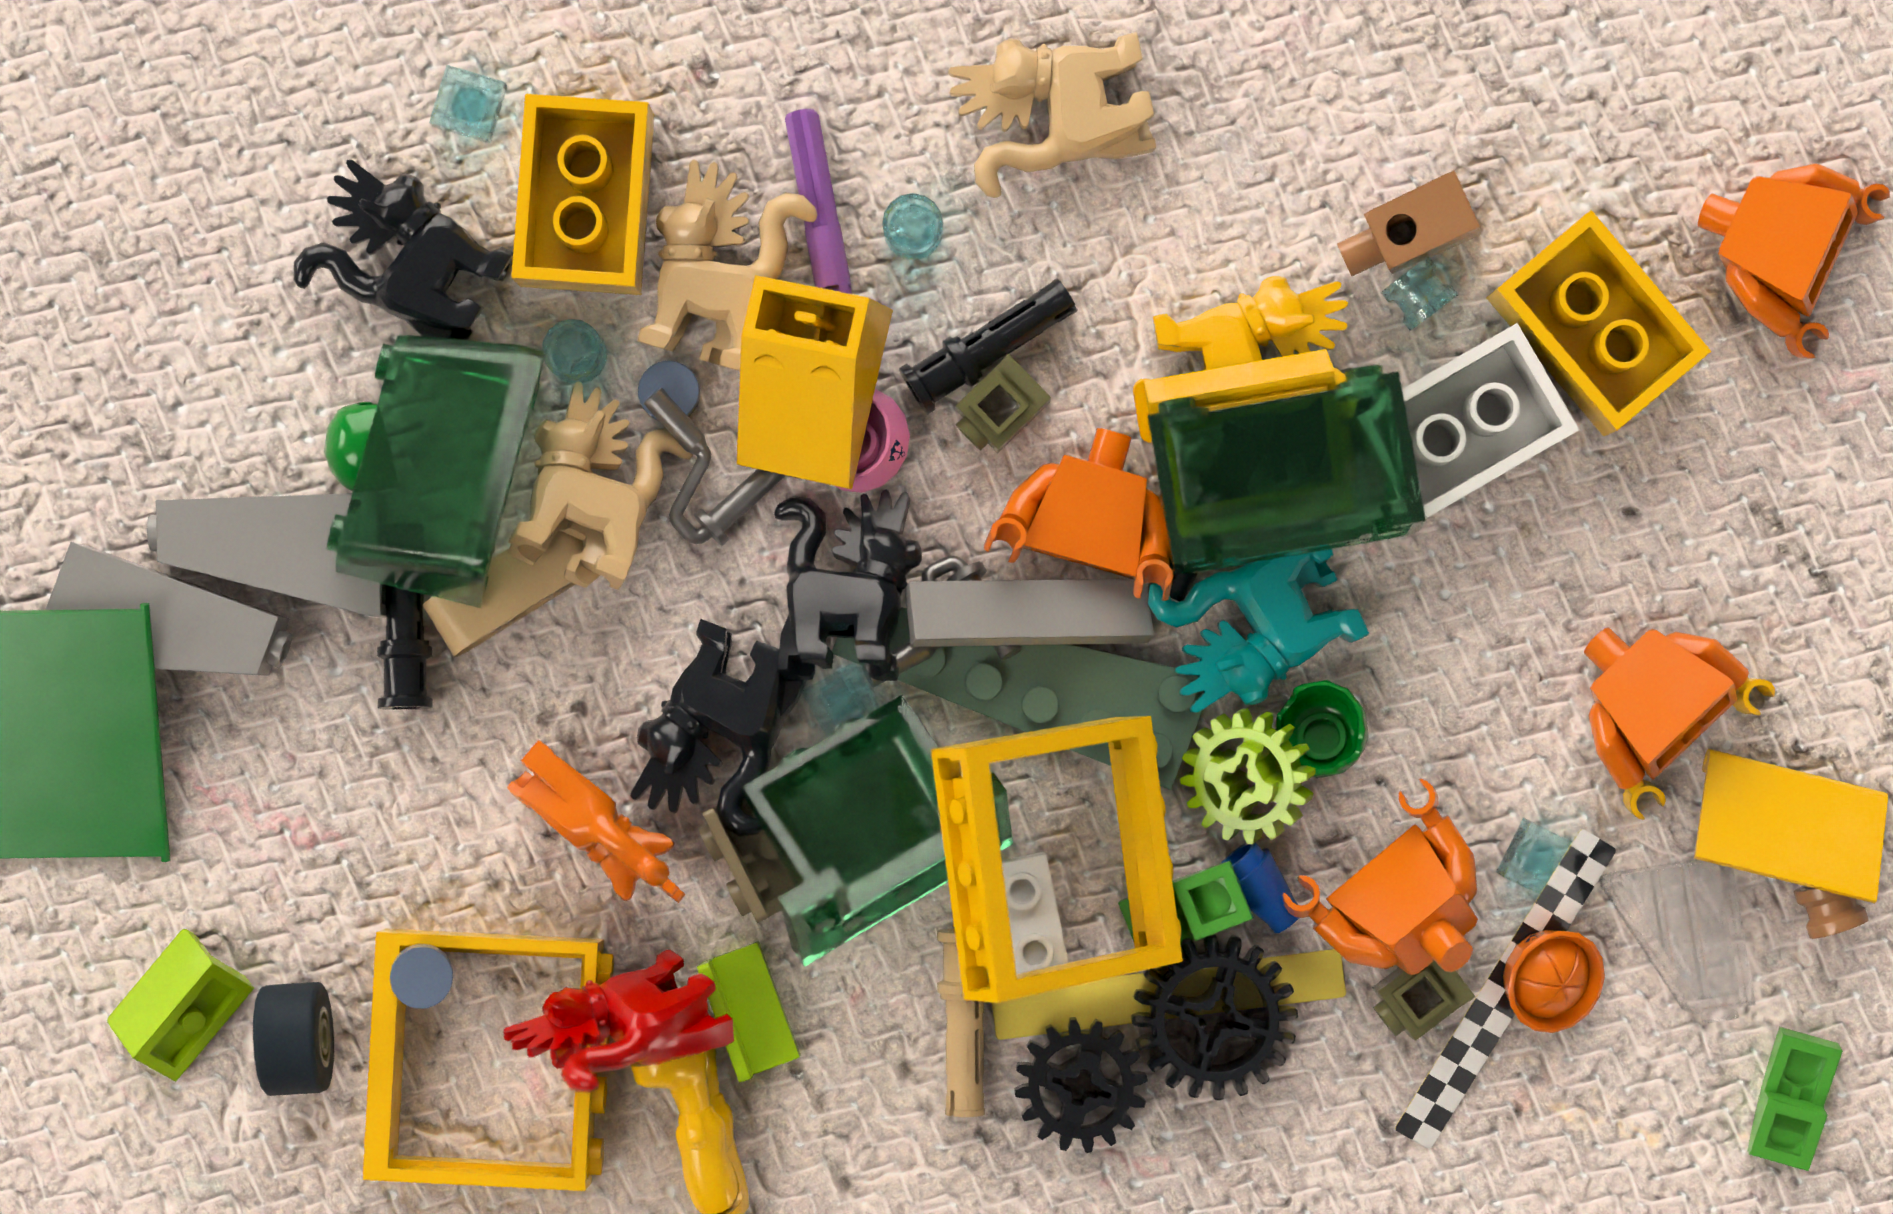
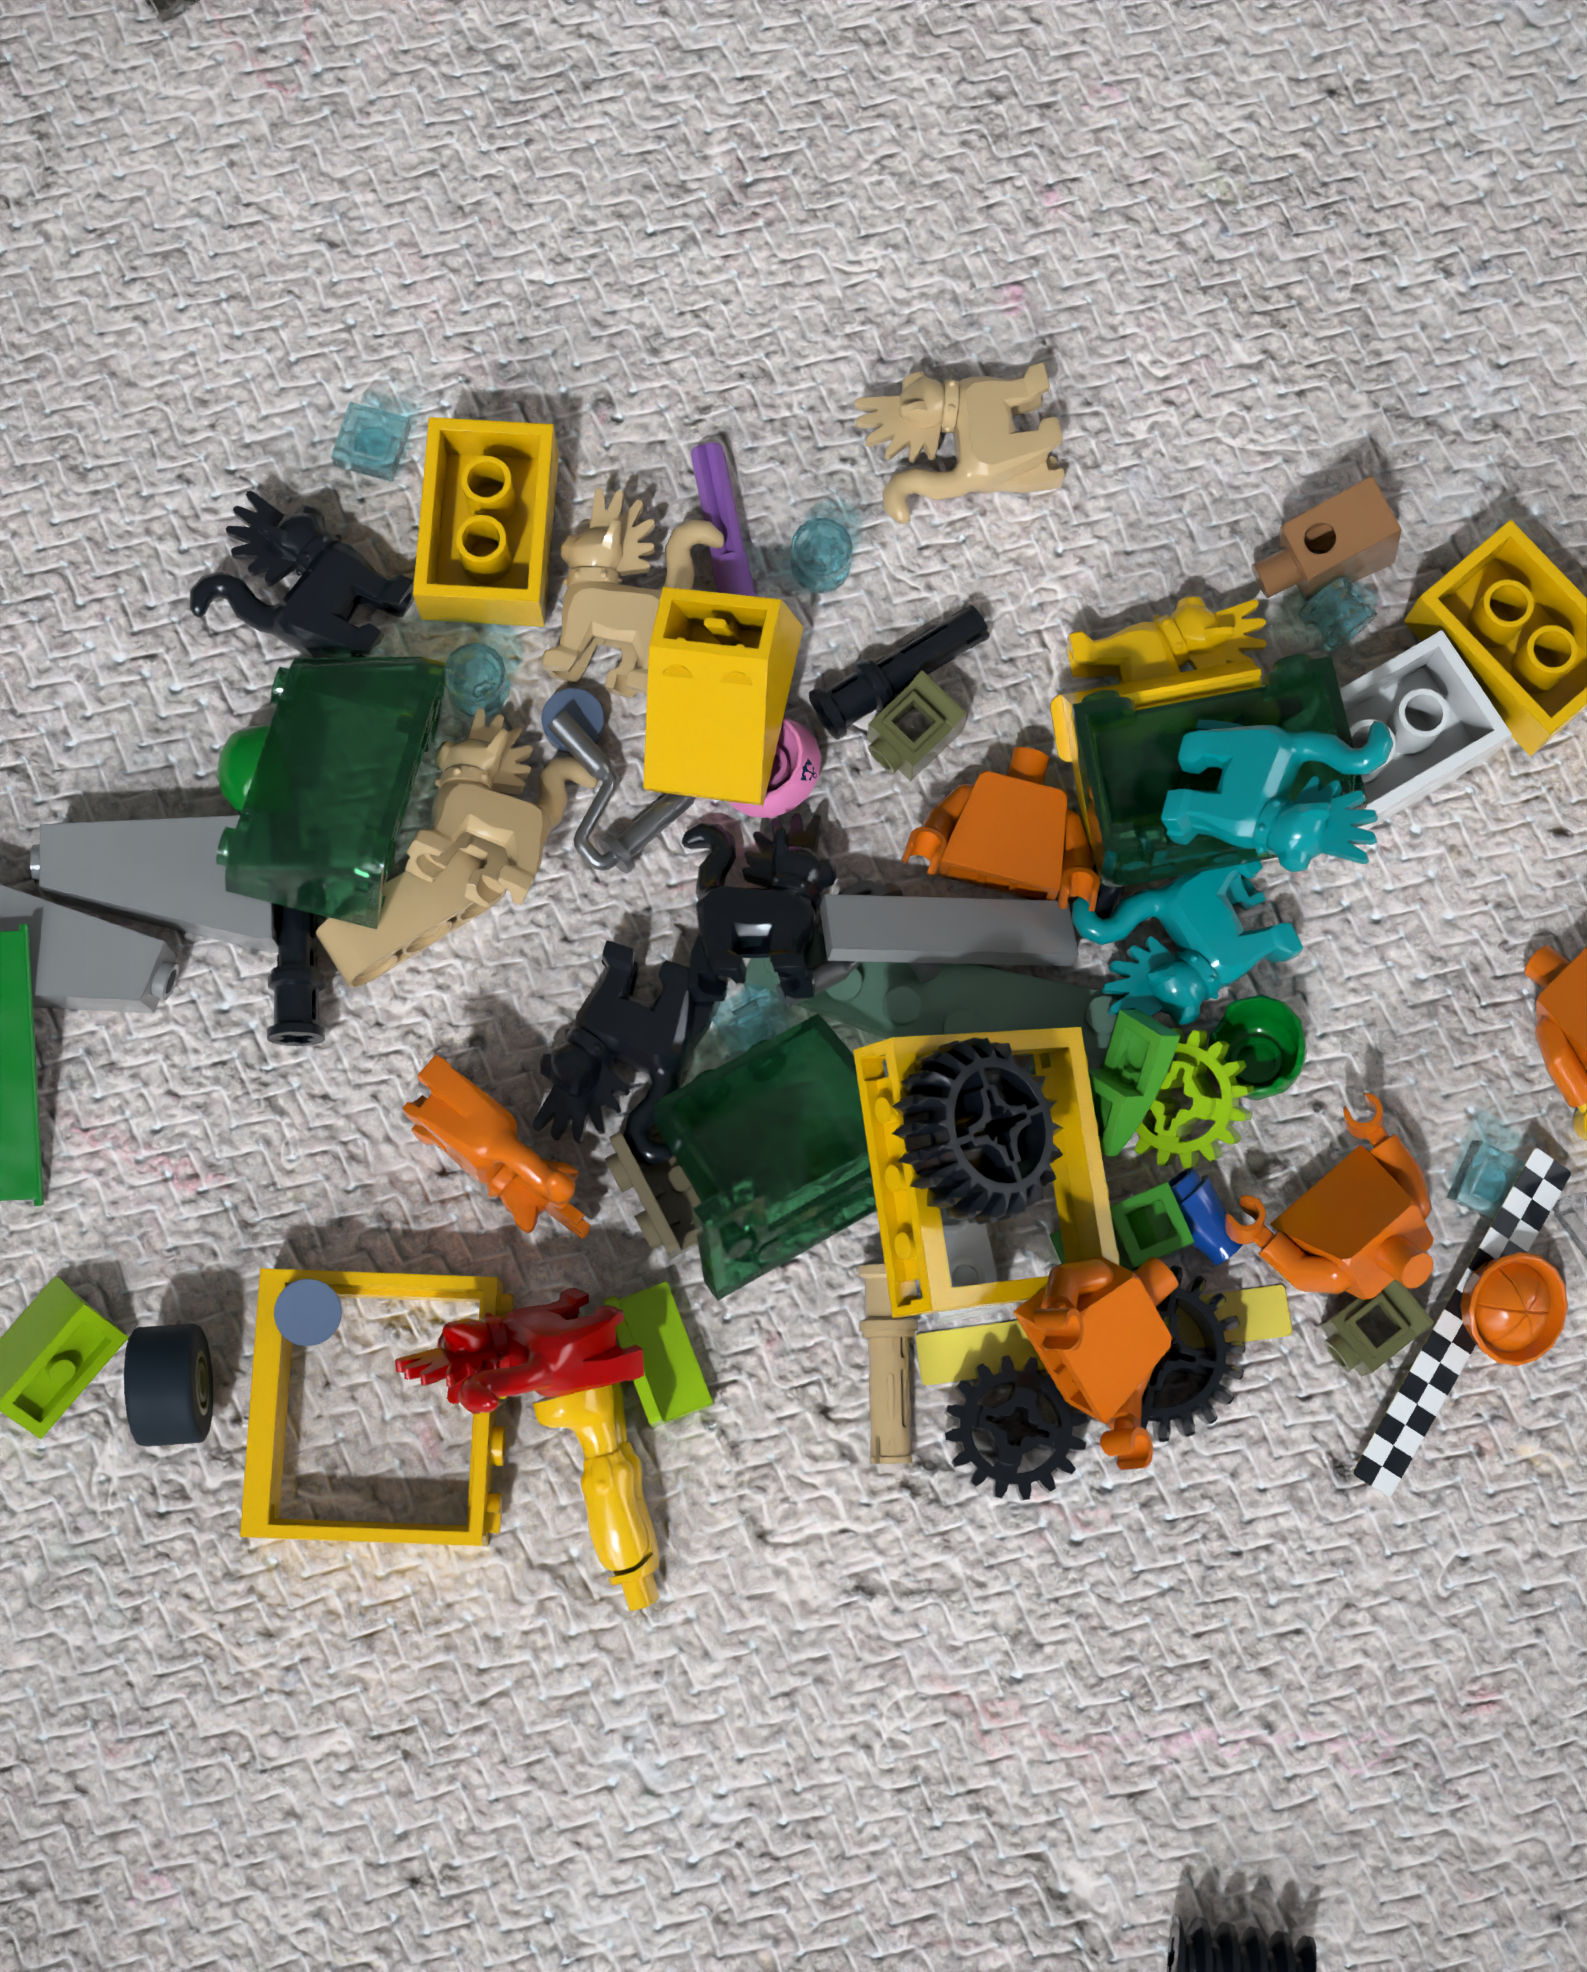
camera: 10 degrees left, 10 degrees down
none -> black gear [892,1038,1064,1224]
none -> orange torso [1013,1256,1178,1470]
none -> bright green slope [1088,1009,1181,1156]
none -> teal animal [1161,719,1393,872]

